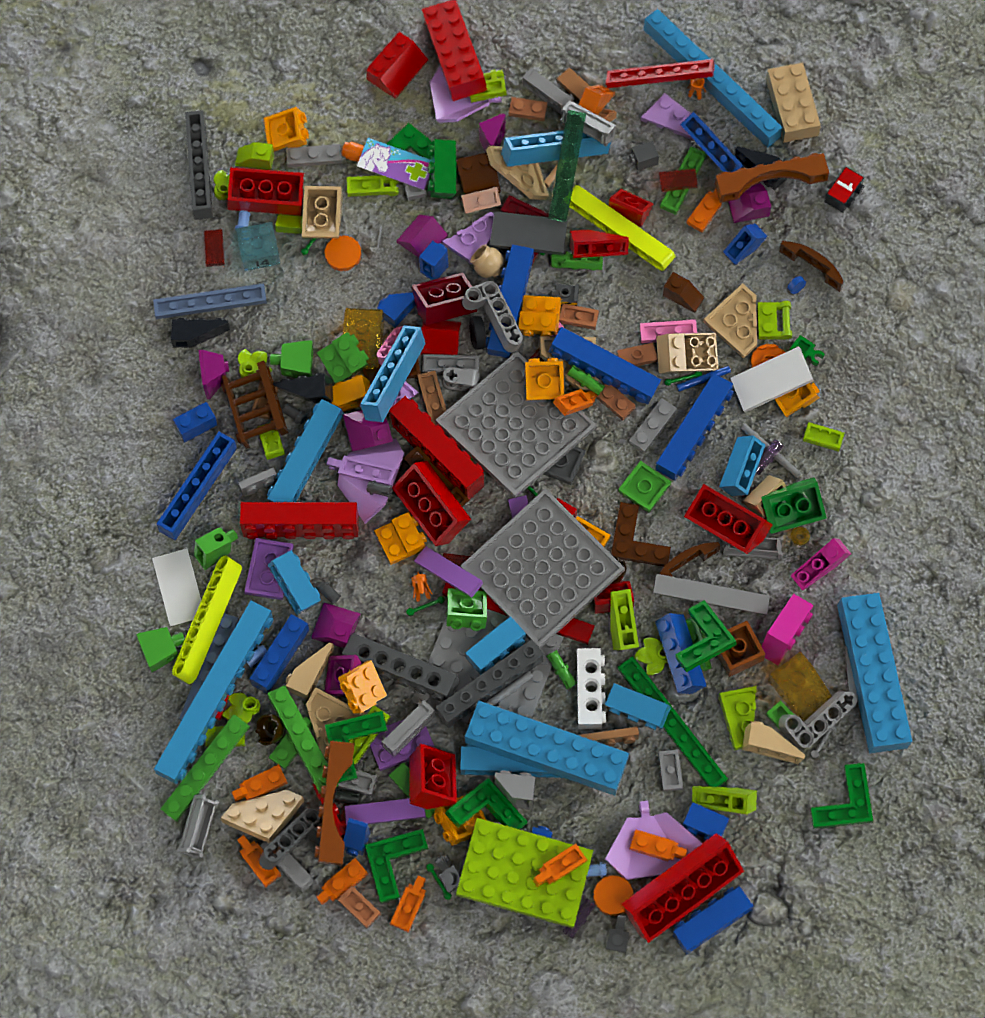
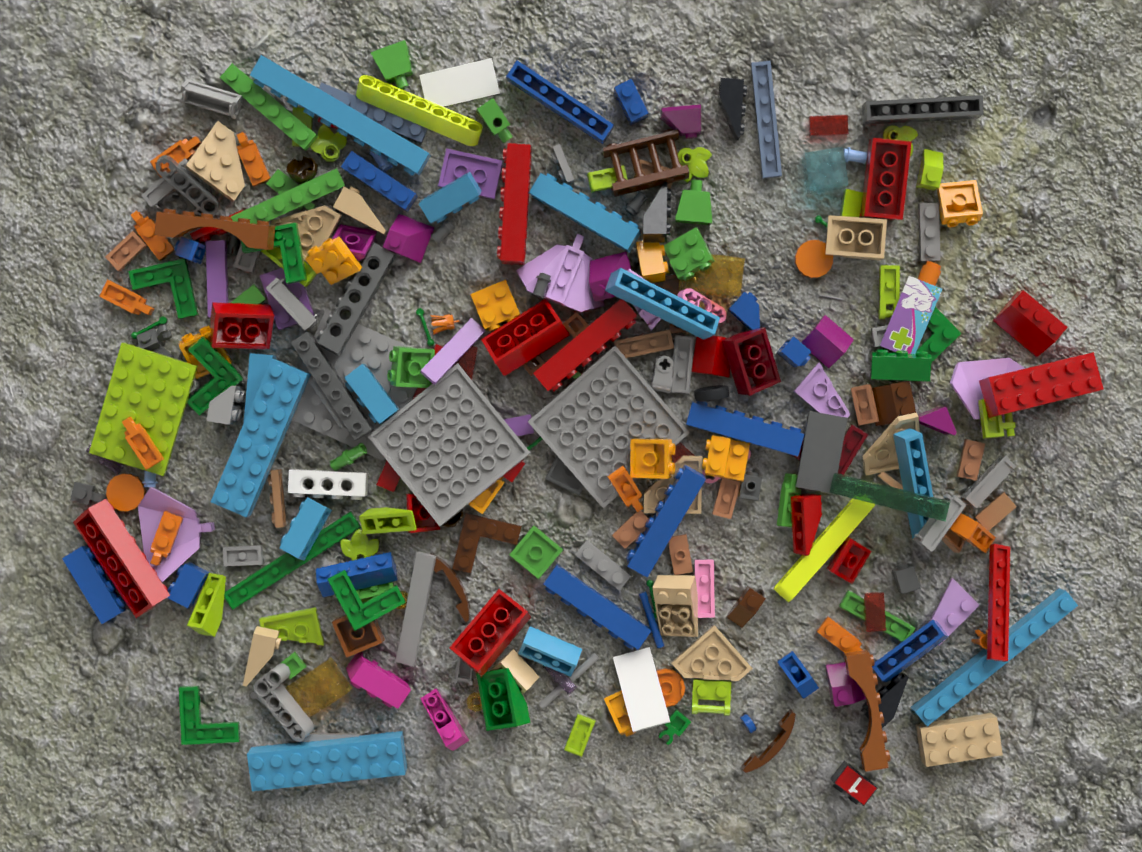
camera: 90 degrees right, 20 degrees up
light grey beam [462,281,523,353] -> none
tan piece [470,244,503,278] -> none
blue plate [532,826,553,839] -> none
bright green pin [567,365,605,396] -> none

